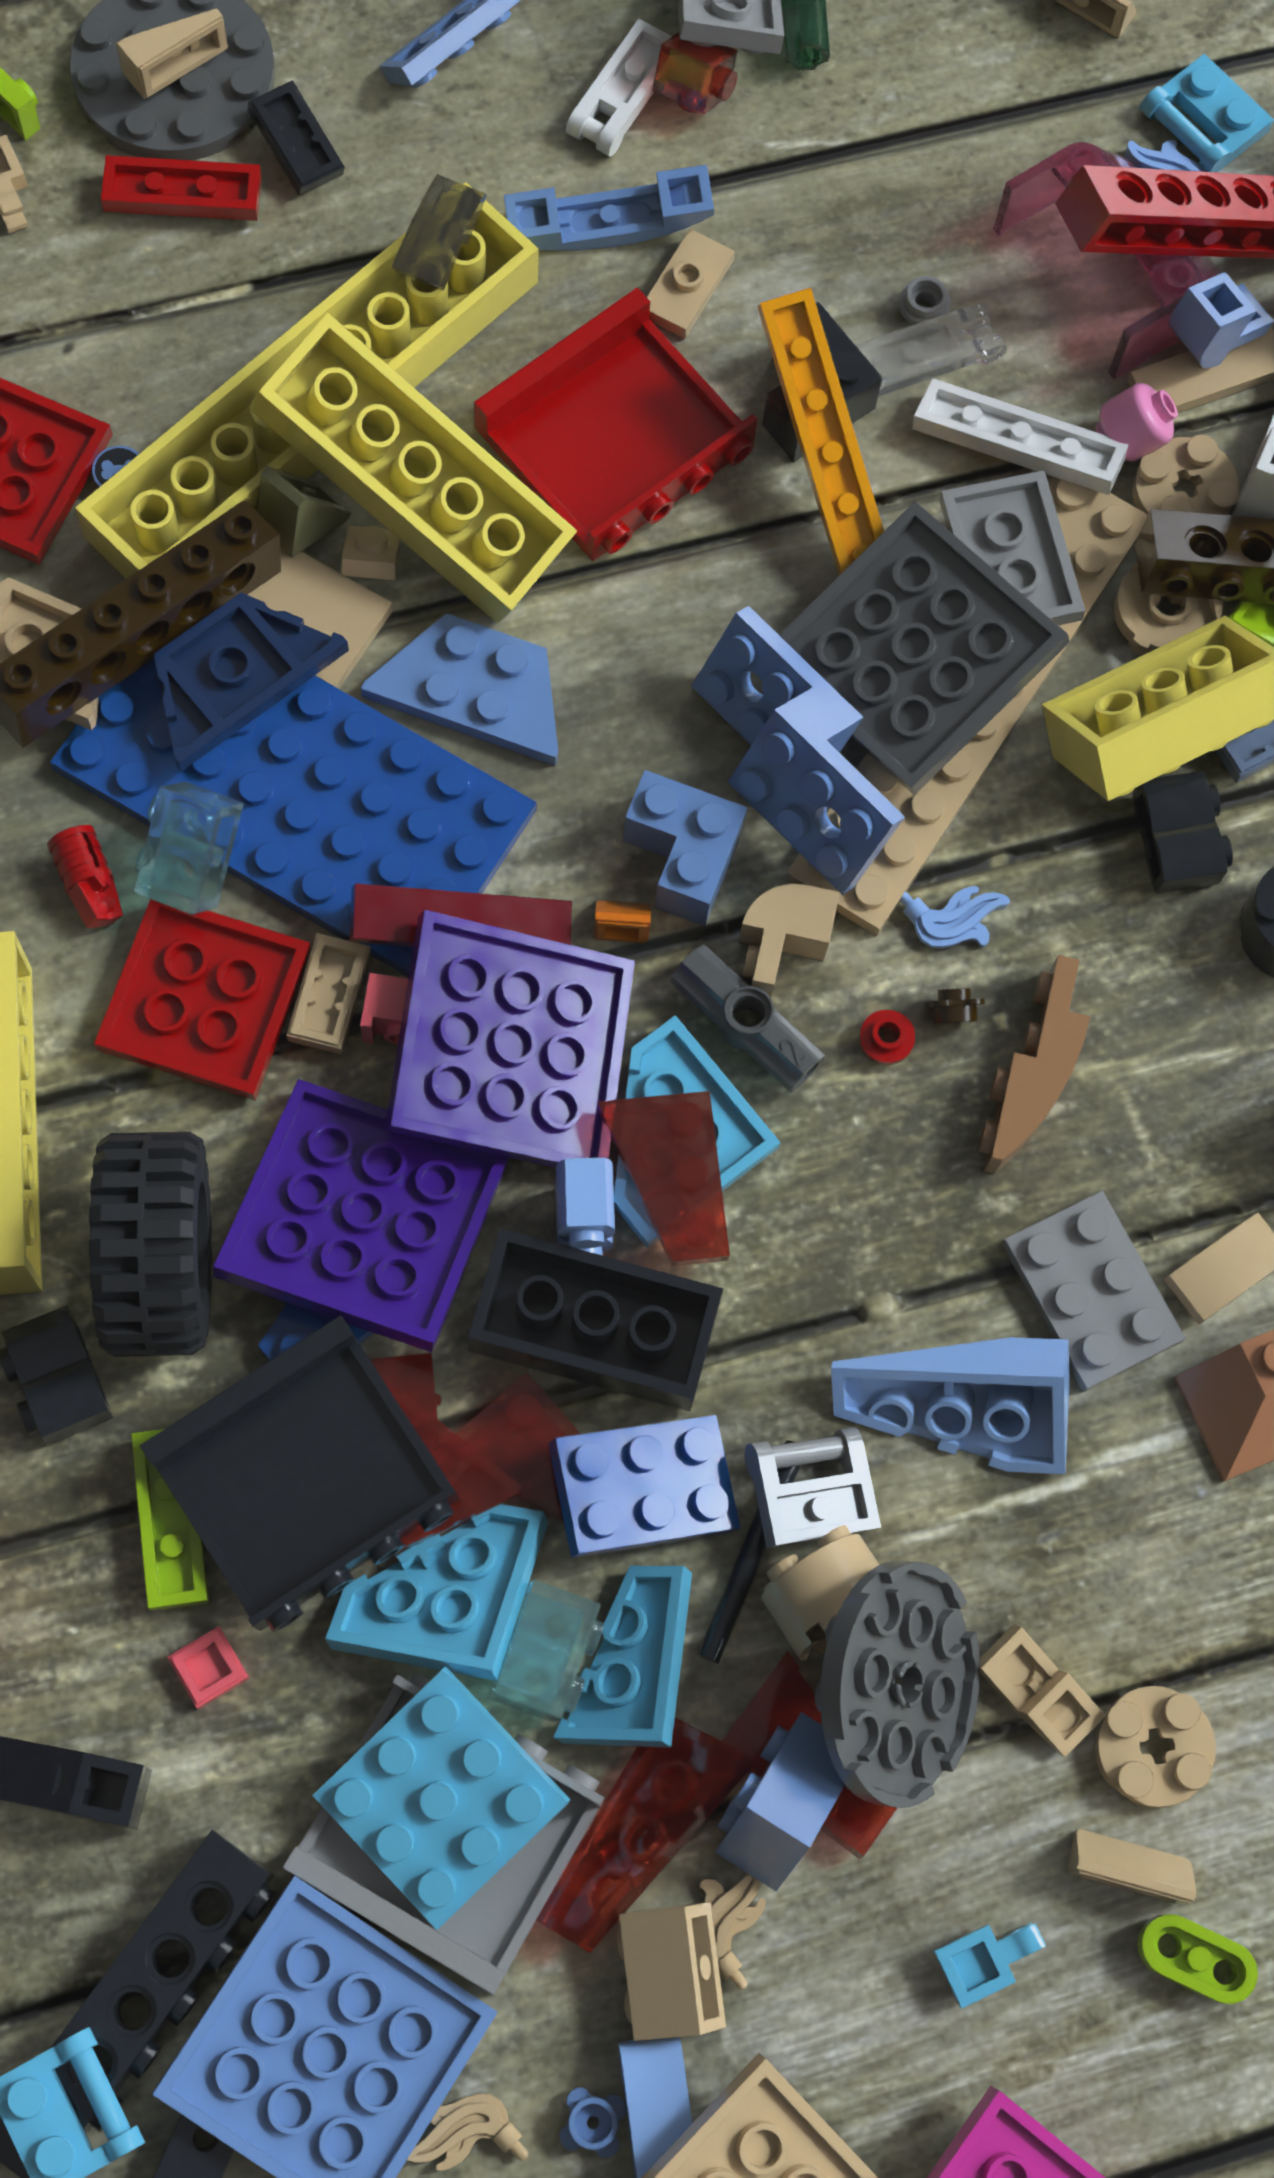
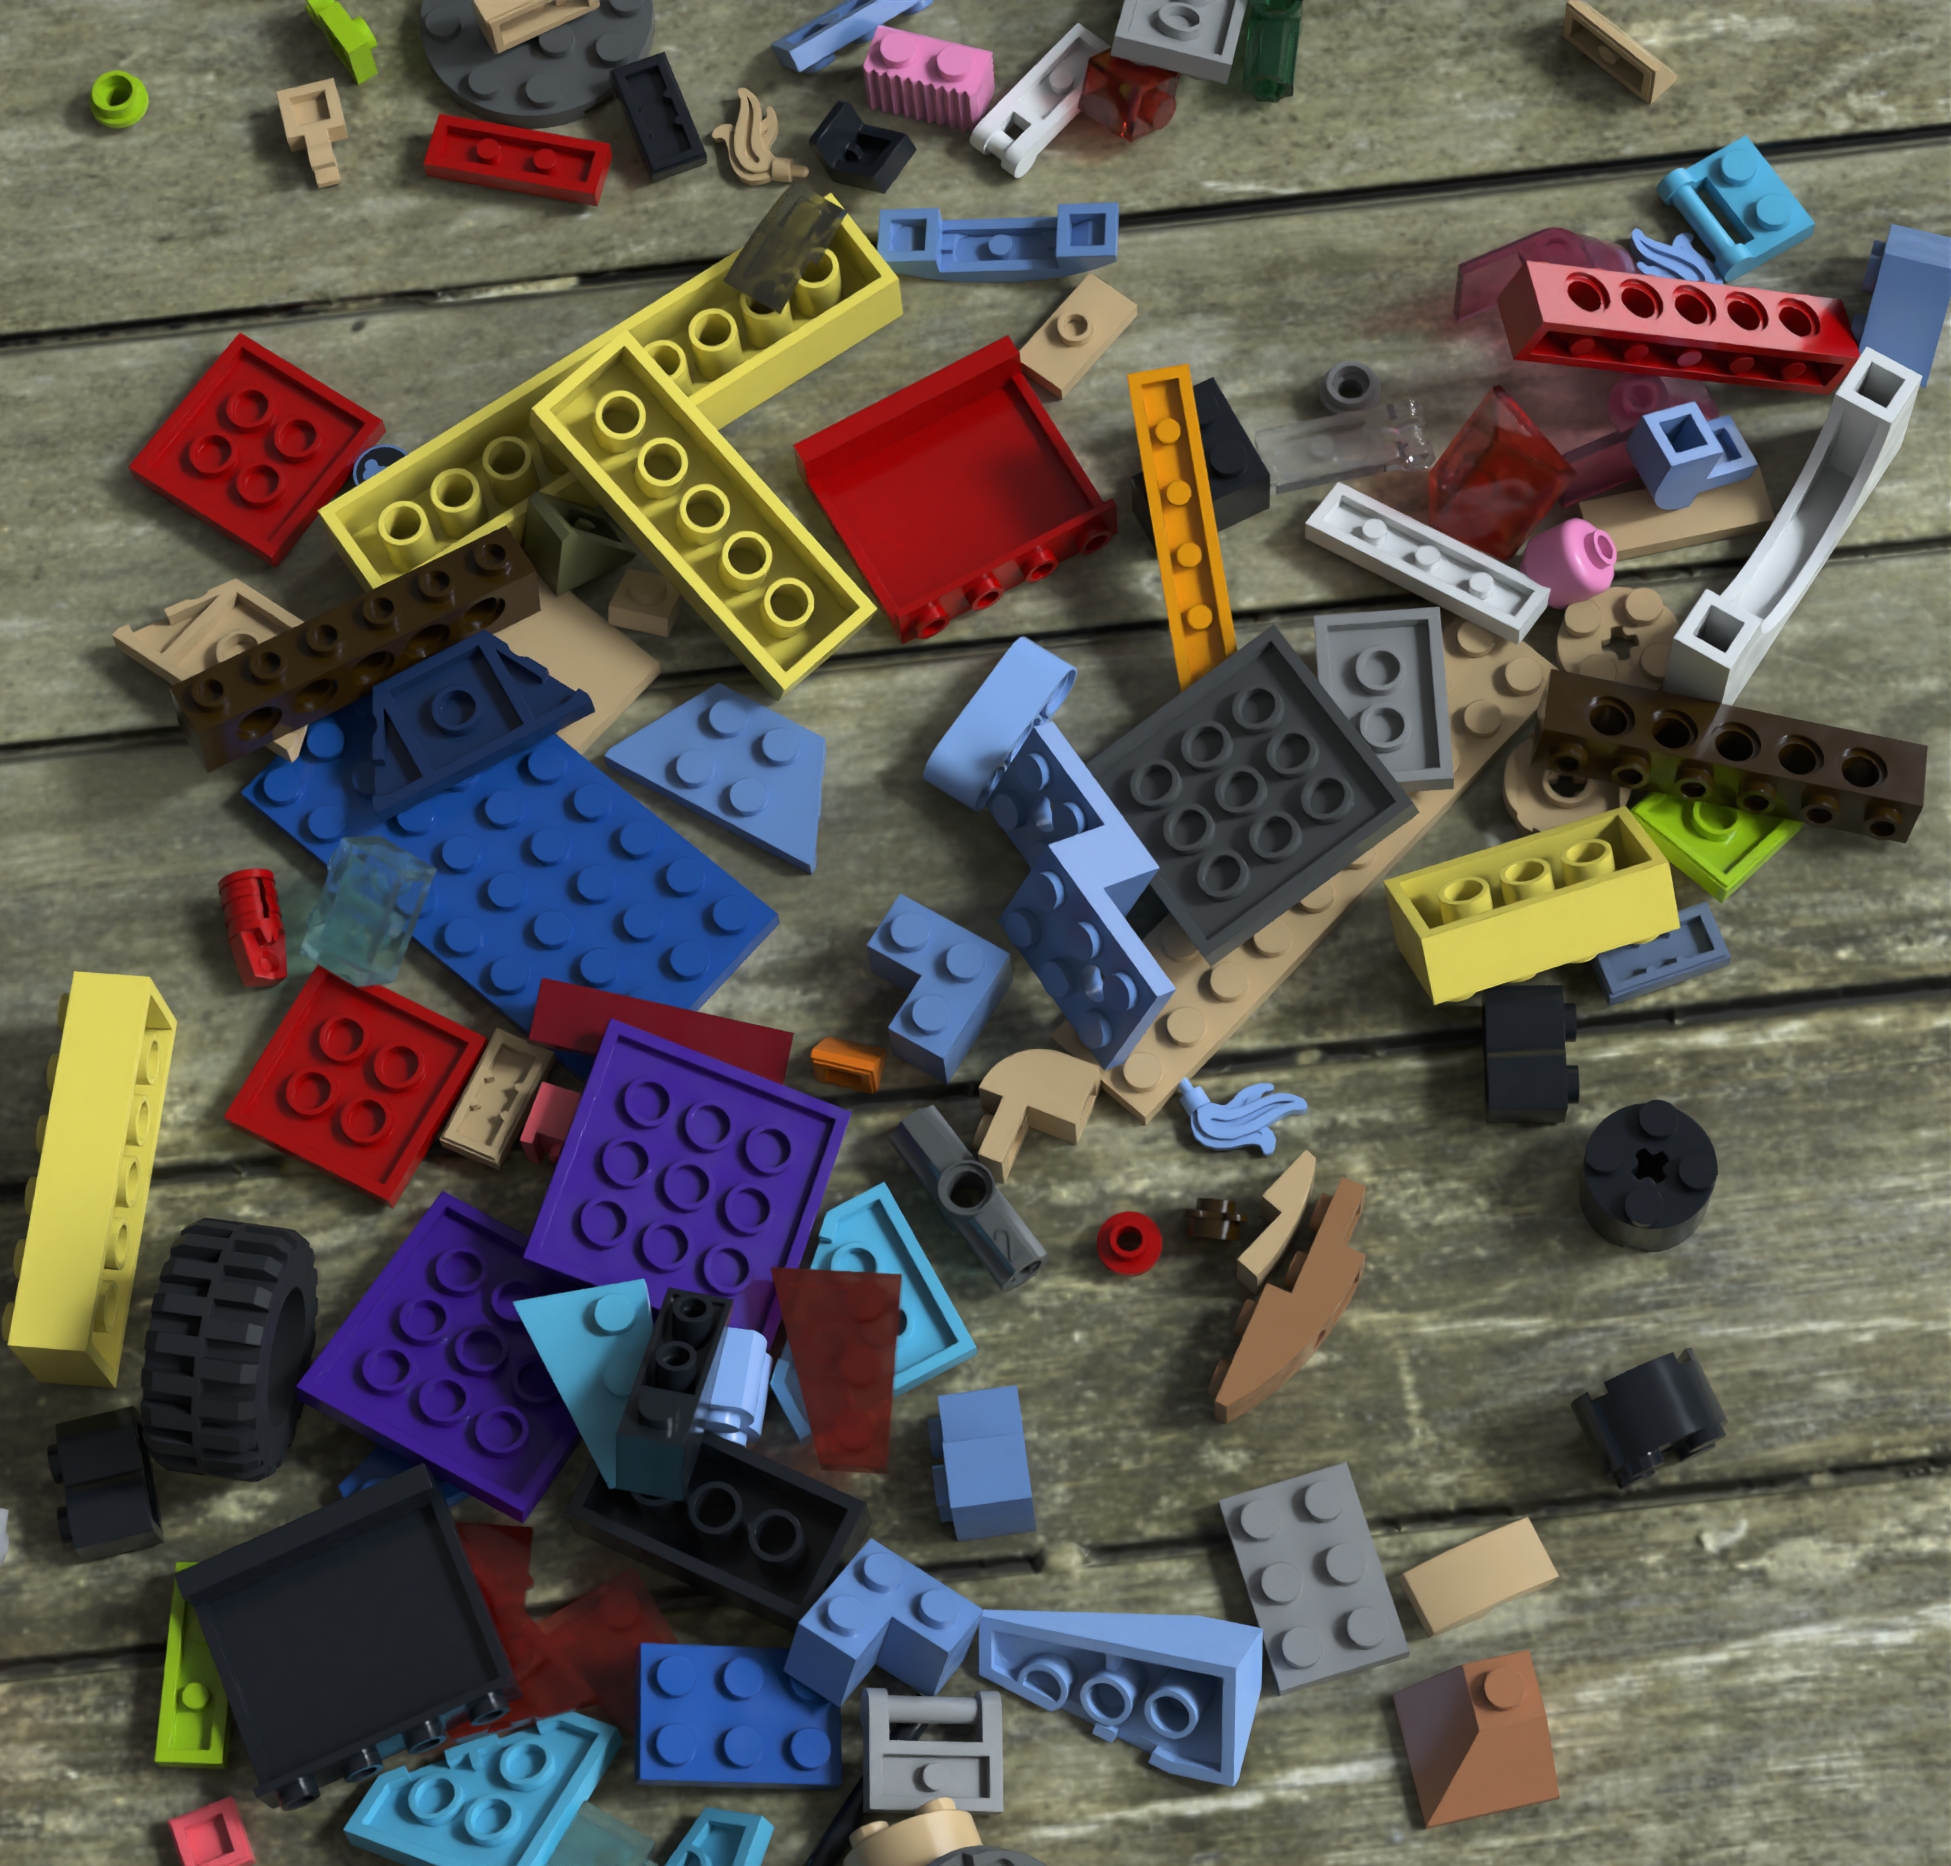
camera: 25 degrees right, 5 degrees down
none -> medium azure wing [513,1279,653,1489]
none -> black slope [616,1287,734,1502]
none -> tan piece [712,88,809,186]
none -> medium blue brick [783,1538,984,1707]
none -> black bracket [809,100,917,194]
none -> bright pink brick [863,25,995,133]
none -> light blue beam [923,637,1077,812]
none -> medium blue brick [927,1385,1037,1542]
none -> tan slope [1237,1150,1316,1295]
none -> clear red slope [1429,385,1578,561]

